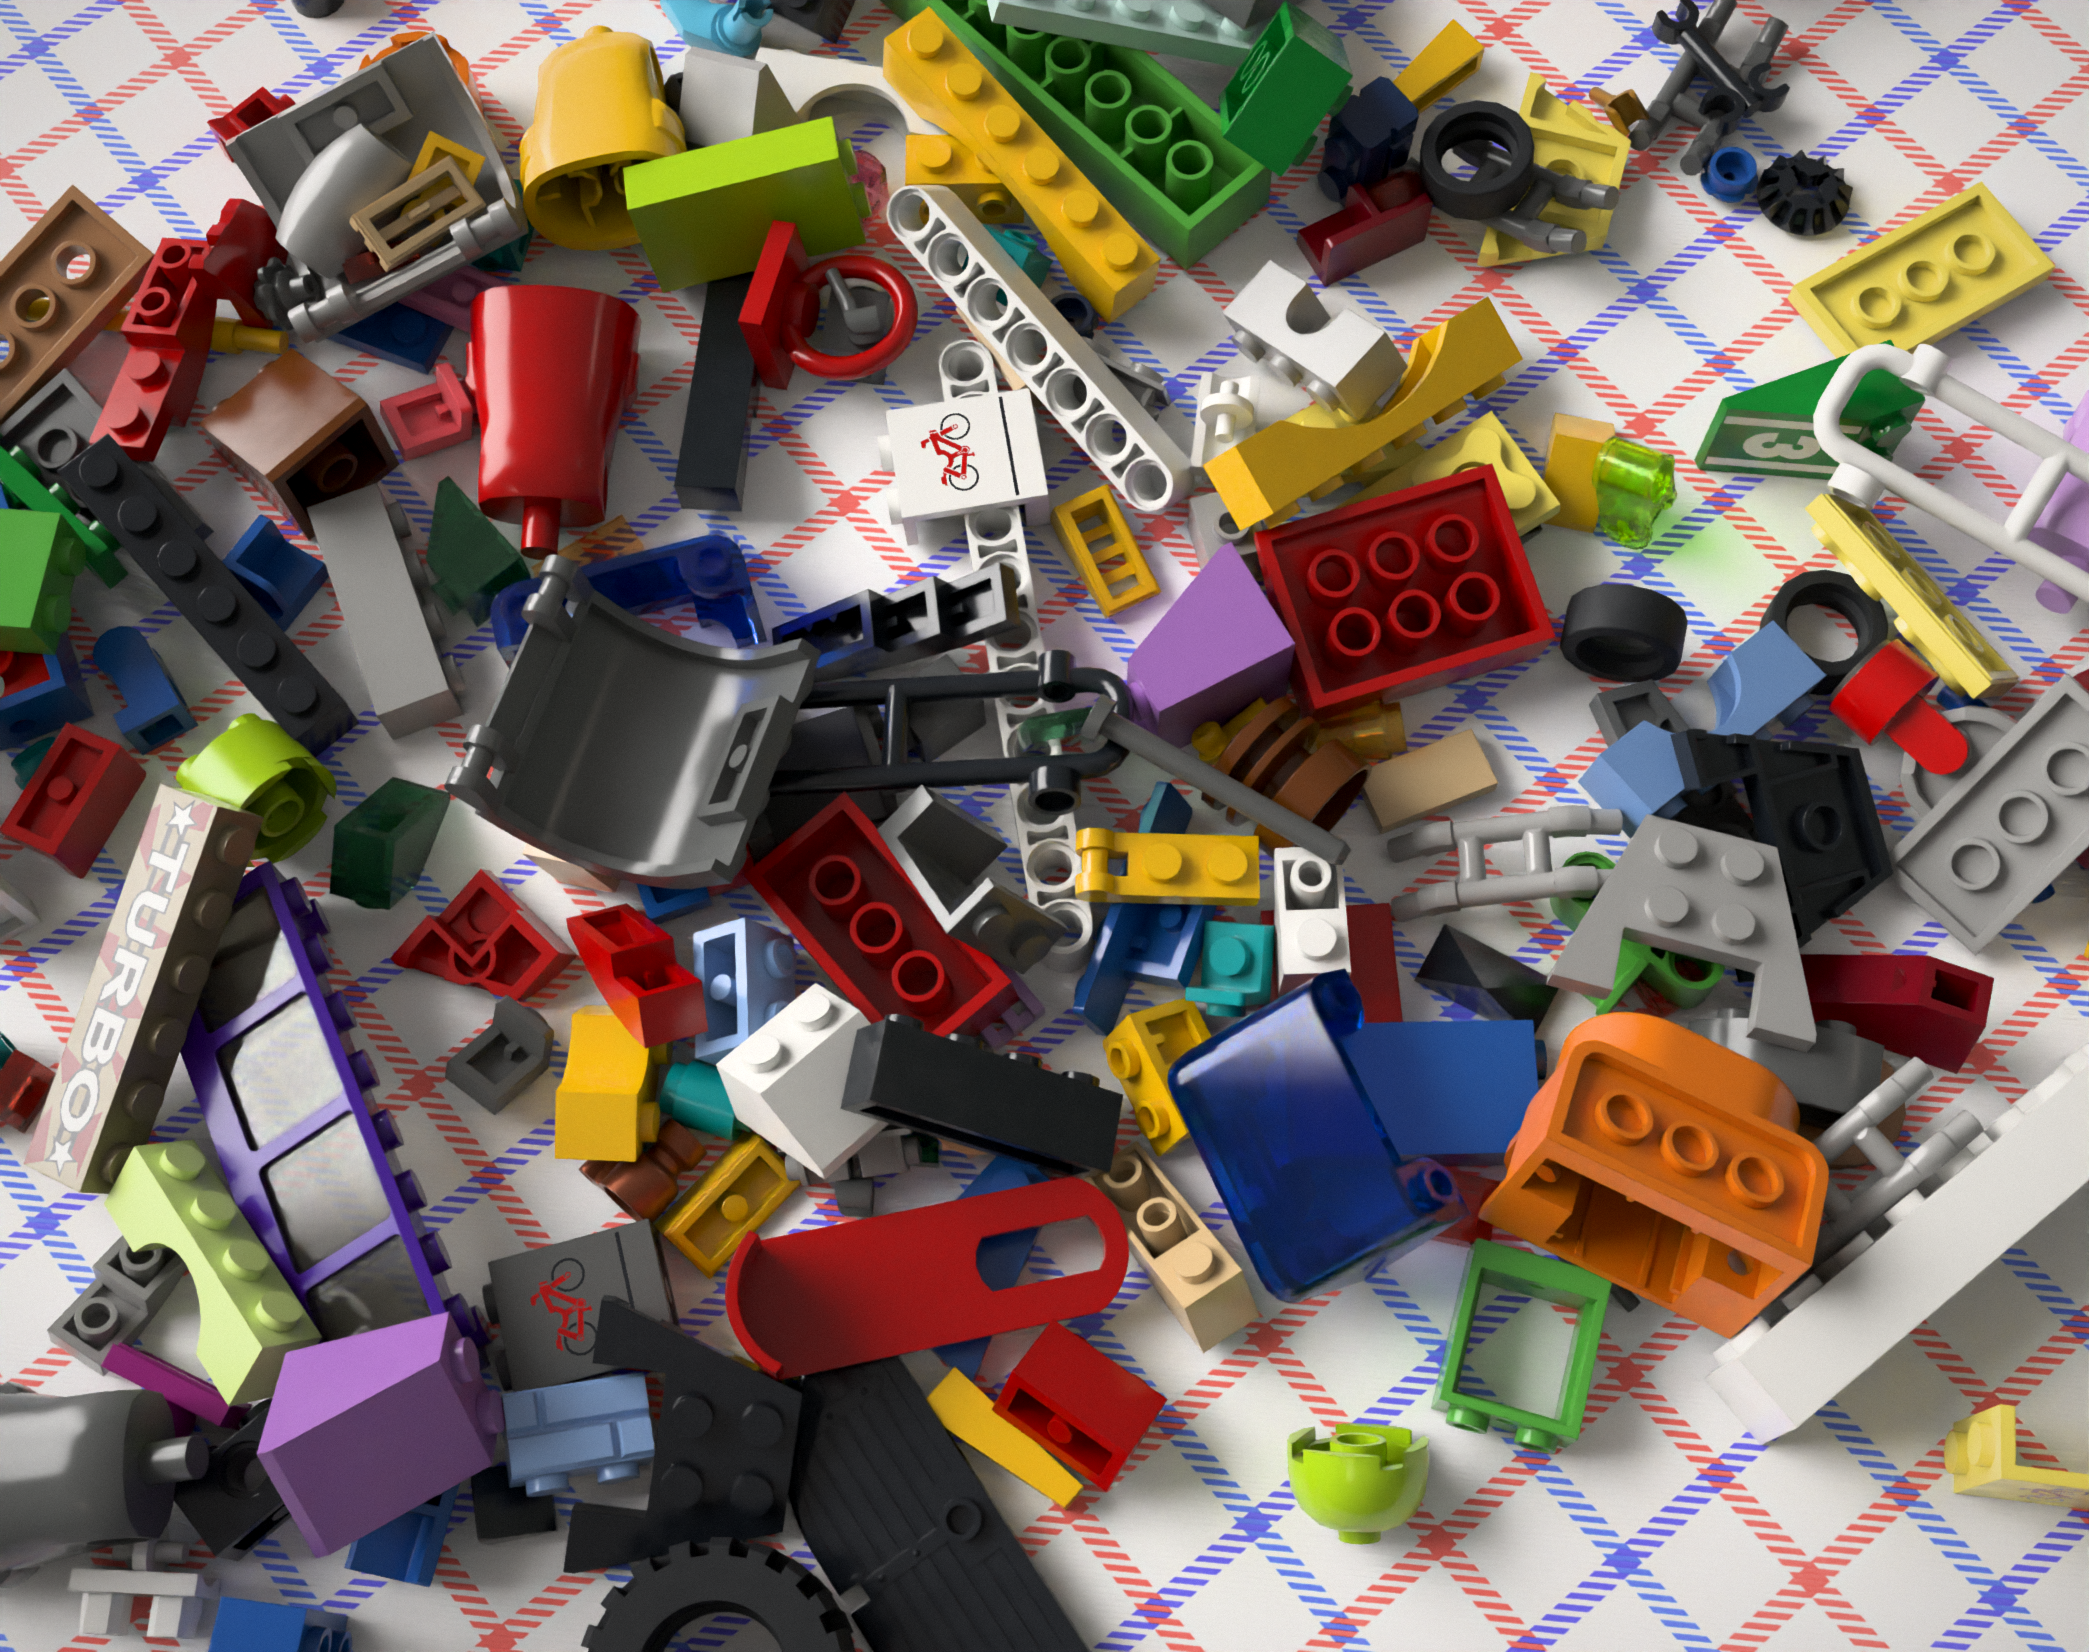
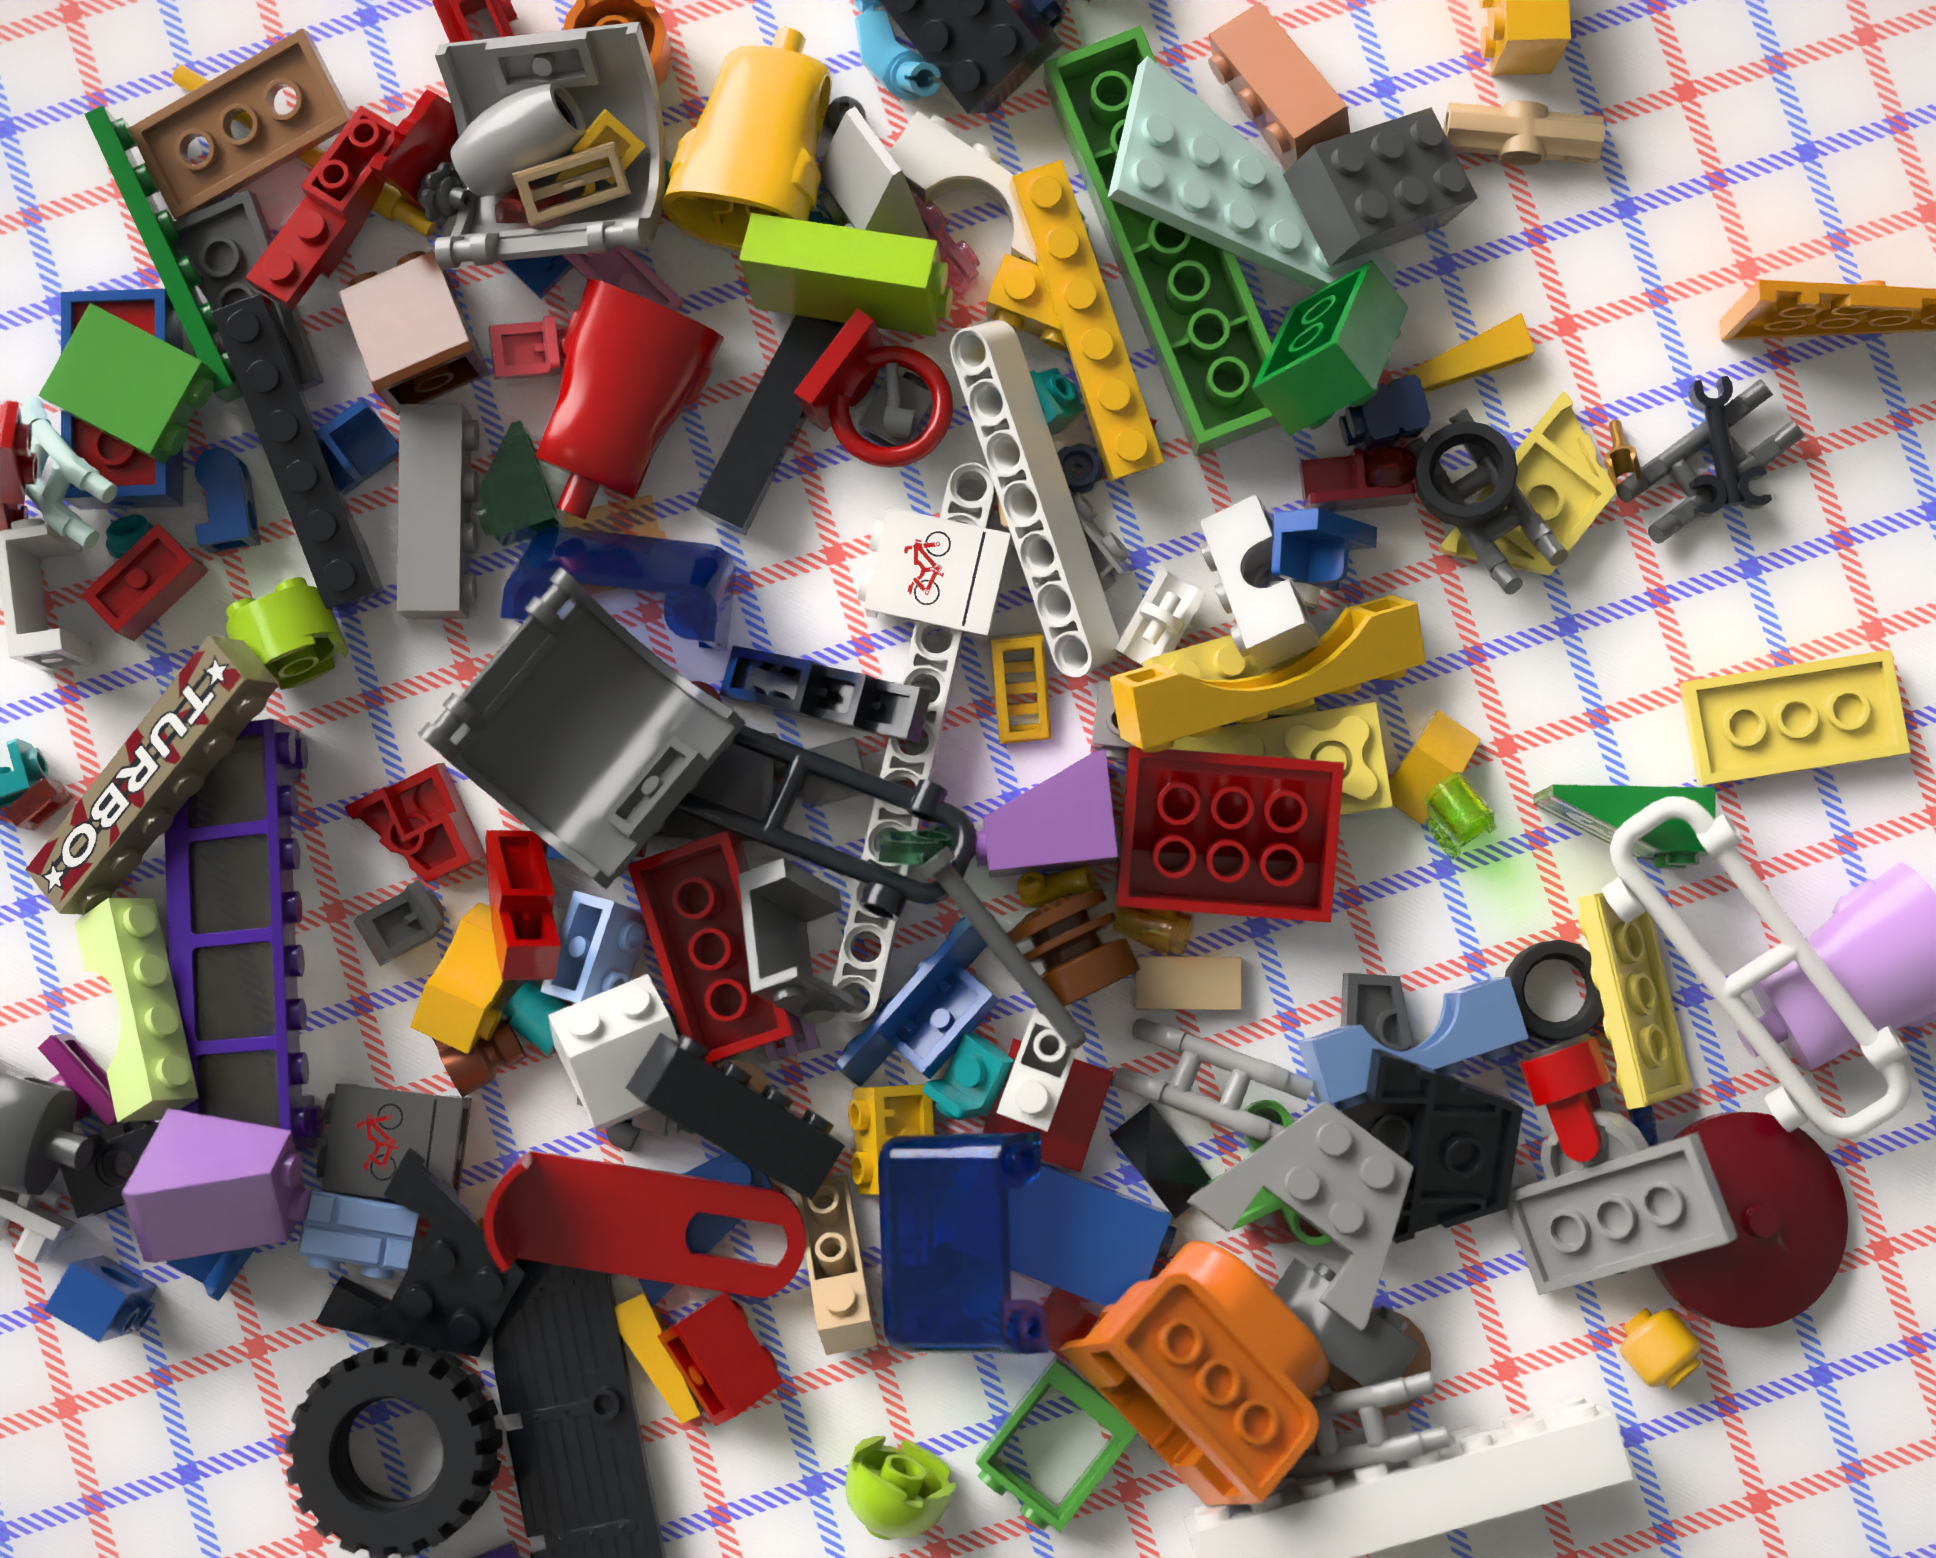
camera: 25 degrees right, 15 degrees up
light grey slope [47,1235,188,1377] -> none
clear green slope [329,777,451,910] -> none
black slope [470,1465,558,1545] -> none
yellow slope [654,1131,801,1280] -> none
yellow plate [1075,827,1260,906] -> none
black tyre [1560,584,1688,683] -> none
blue plate [1700,147,1758,203] -> none
black gear [1757,149,1853,236] -> none
dark red slope [1800,954,1994,1074] -> none
none -> blue panel [1271,508,1377,591]

